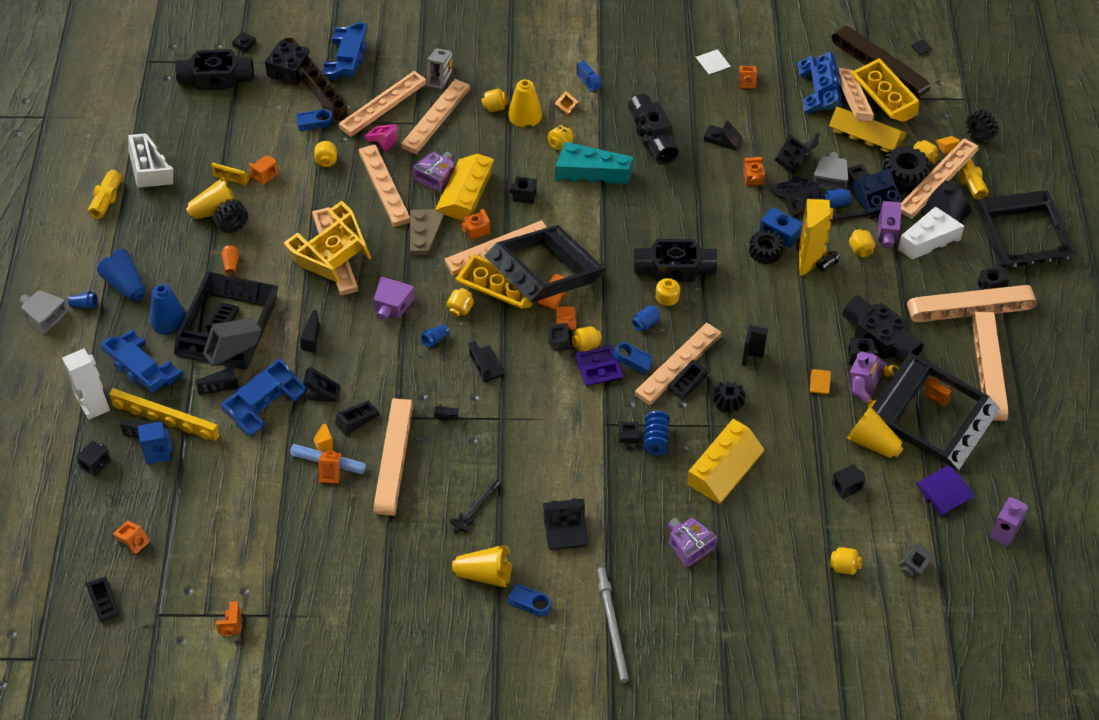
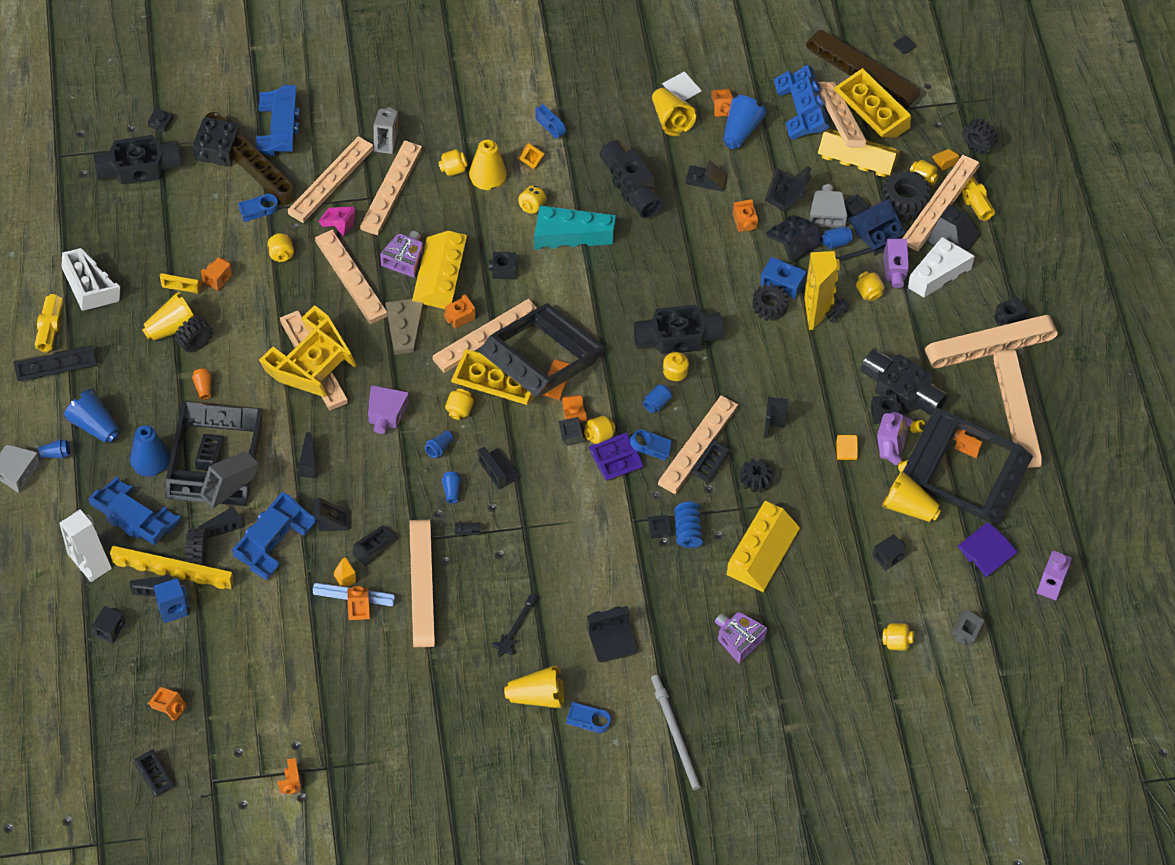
camera: 10 degrees left, 5 degrees up
black window [973,190,1076,268] -> none
none -> black plate [13,345,96,381]
none -> black tyre [185,528,207,566]
none -> blue cone [441,472,462,503]
none -> yellow cone [652,88,696,136]
none -> blue cone [723,95,767,149]

